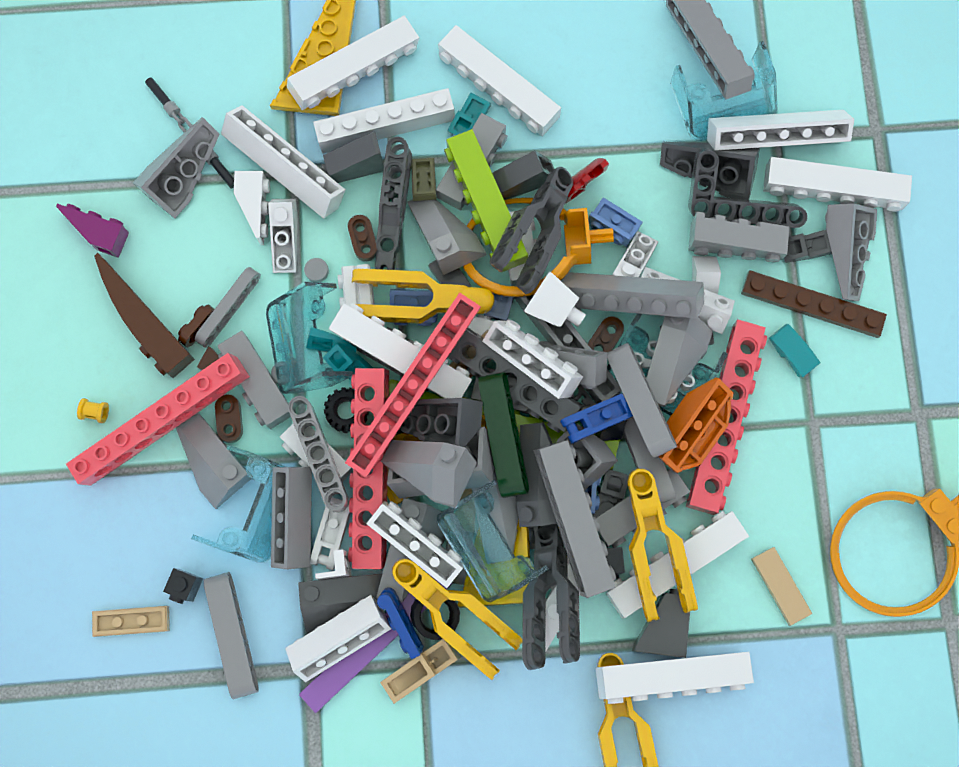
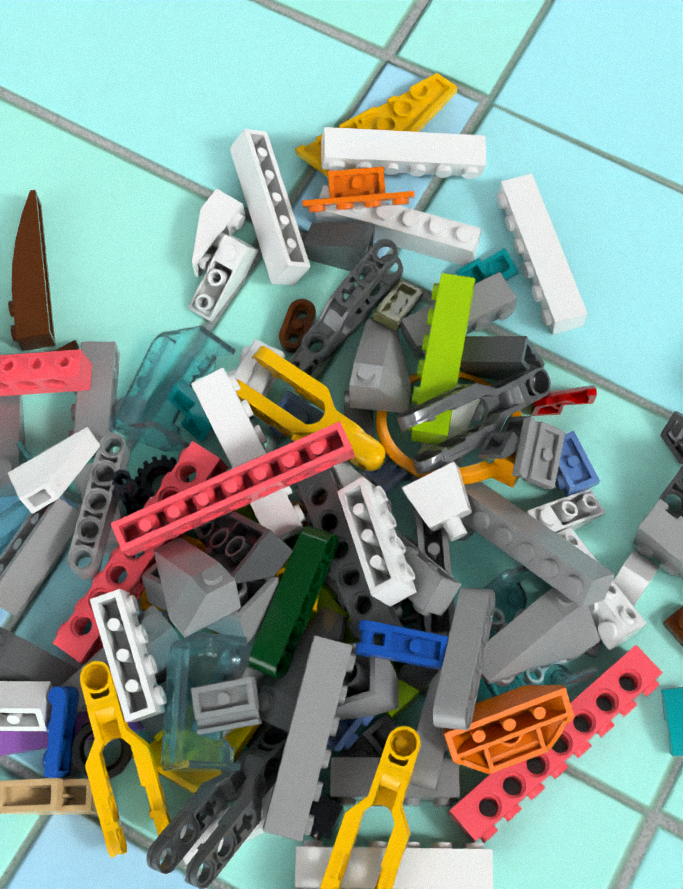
camera: 35 degrees right, 10 degrees down
magenta slope [56,203,129,258] -> none
light grey wedge [133,117,220,218] -> none
piece [145,77,234,189] -> none
reddish brown plate [178,304,214,347] -> none
light grey beam [195,267,261,348] -> none
reddish brown plate [215,394,243,443] -> none
light grey tile [304,258,329,283] -> none
white plate [310,497,351,570] -> none
white panel [315,549,352,580] -> none
teal slope [323,342,373,380] -> none
reddish brown plate [588,316,624,353] -> none
none -> white slope [8,427,100,514]
none -> black pin [111,470,144,515]
none -> light grey plate [191,677,262,735]
none -> orange bracket [302,167,415,213]
none -> dark grey slope [478,416,532,459]
none -> light grey plate [512,417,565,490]

